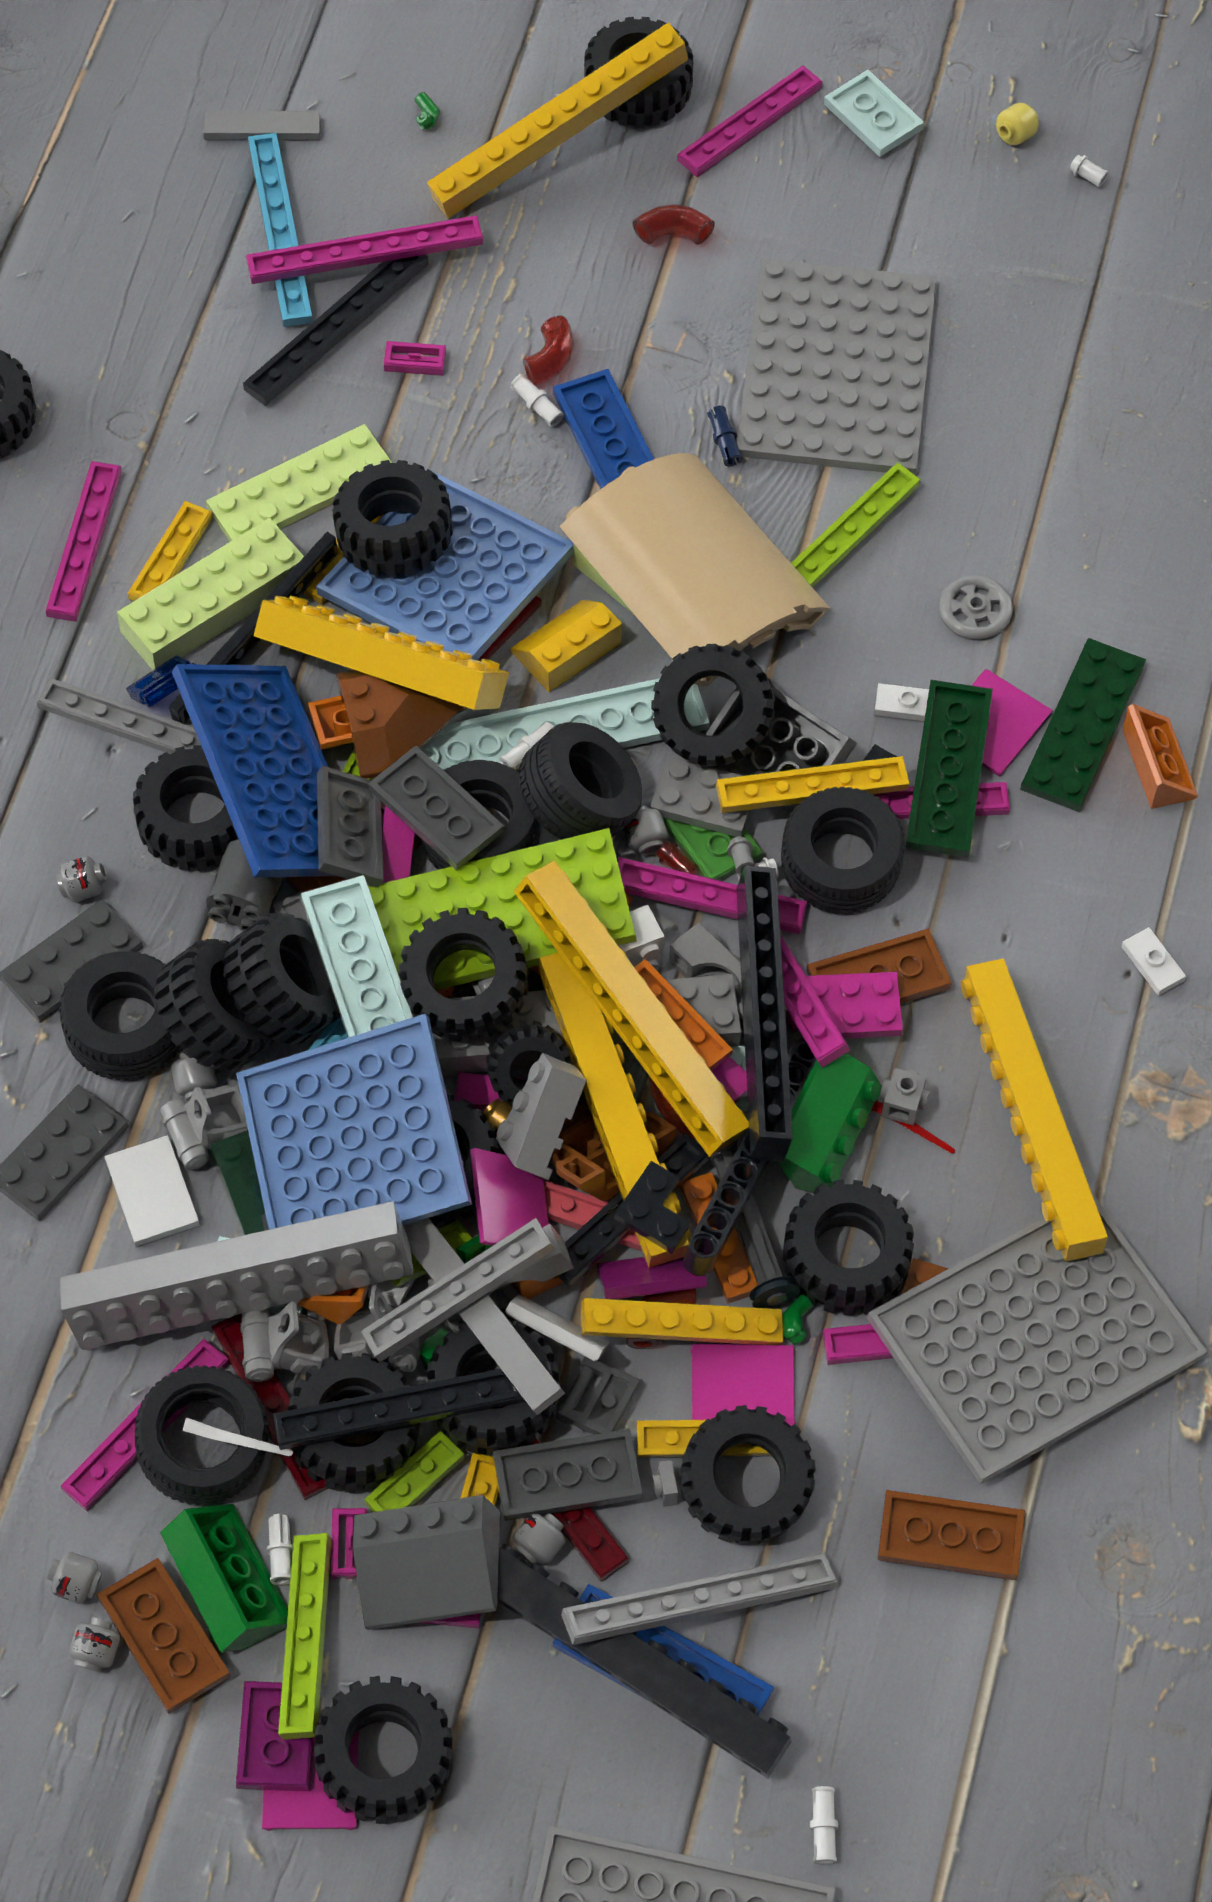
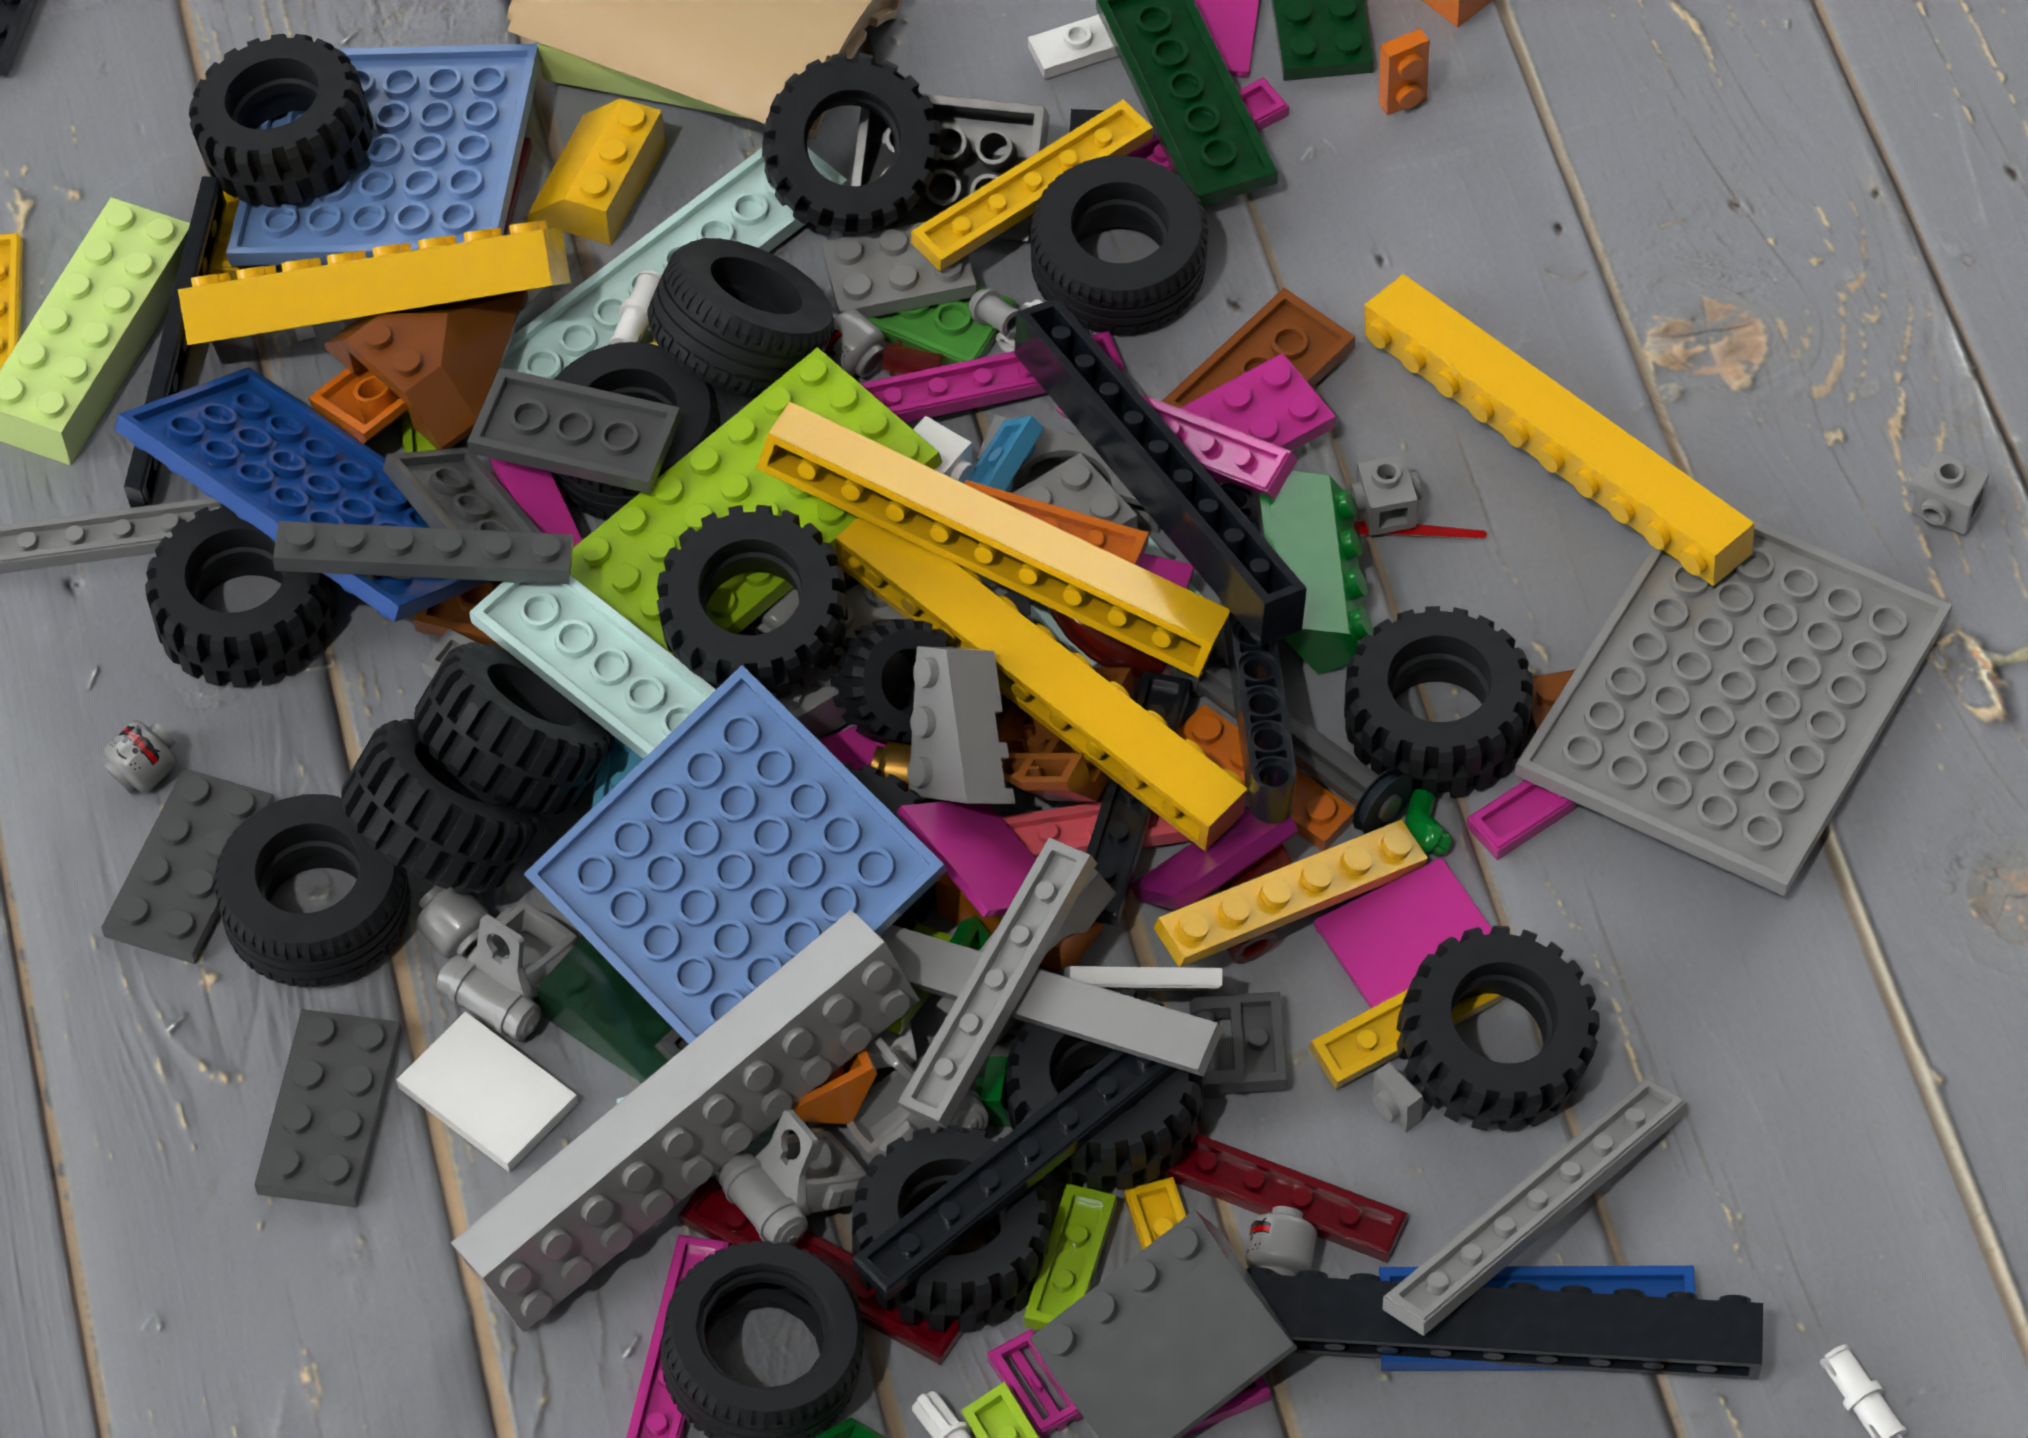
camera: 25 degrees left, 5 degrees down
clear blue plate [126,655,195,707] -> none
white sticker [182,1418,293,1456] -> none
yellowish green plate [206,424,392,542] -> none
dark grey cylinder [206,839,284,931] -> none
dark grey plate [493,1429,643,1521] -> none
black plate [614,1161,691,1254] -> none
dark orange plate [877,1490,1025,1581] -> none
white plate [1121,927,1186,996] -> none
none -> dark grey plate [273,521,573,584]
none -> dark azure plate [968,415,1044,492]
none -> orange plate [1378,28,1430,115]

